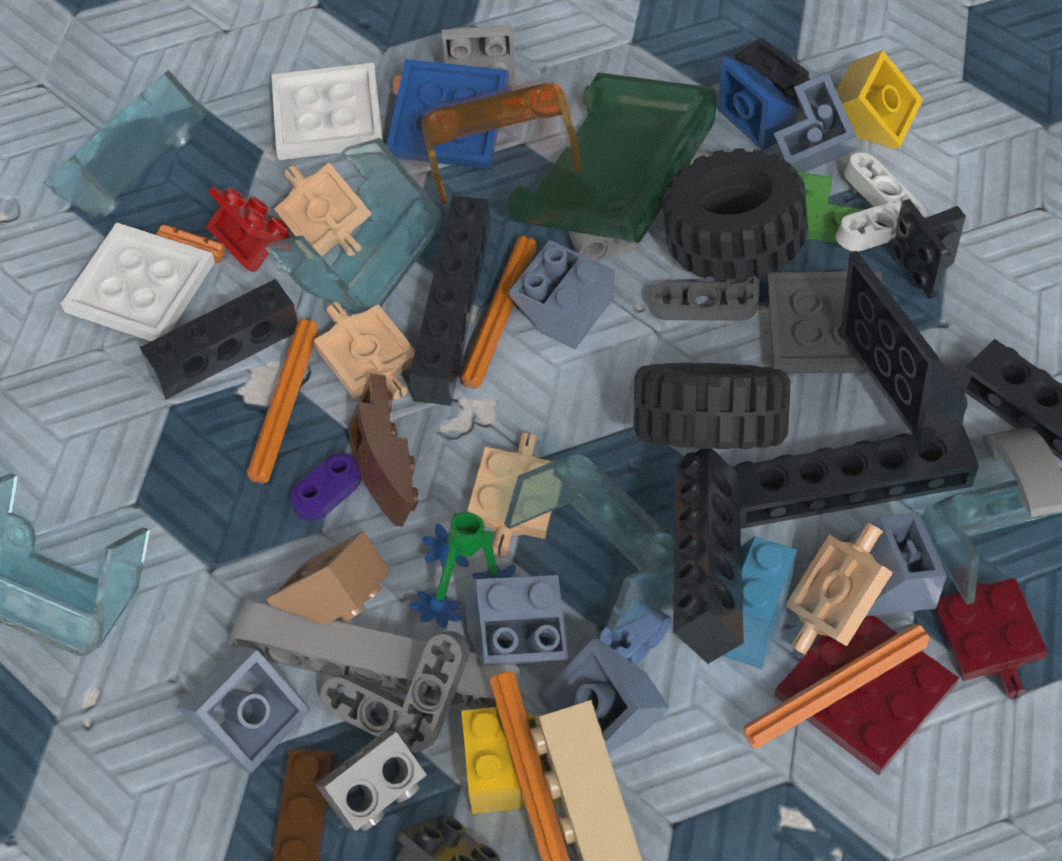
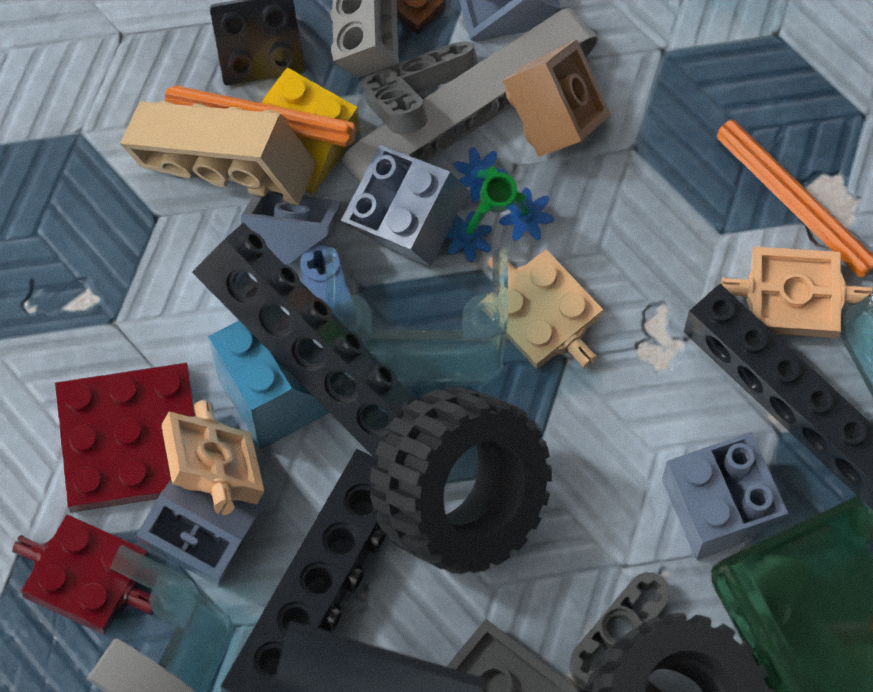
camera: 125 degrees right, 10 degrees up
dark purple plate [290,454,362,521] -> none
reddish brown slope [348,374,418,527] -> none
orange axle [461,236,536,389] -> none
orange axle [742,624,930,748] -> none

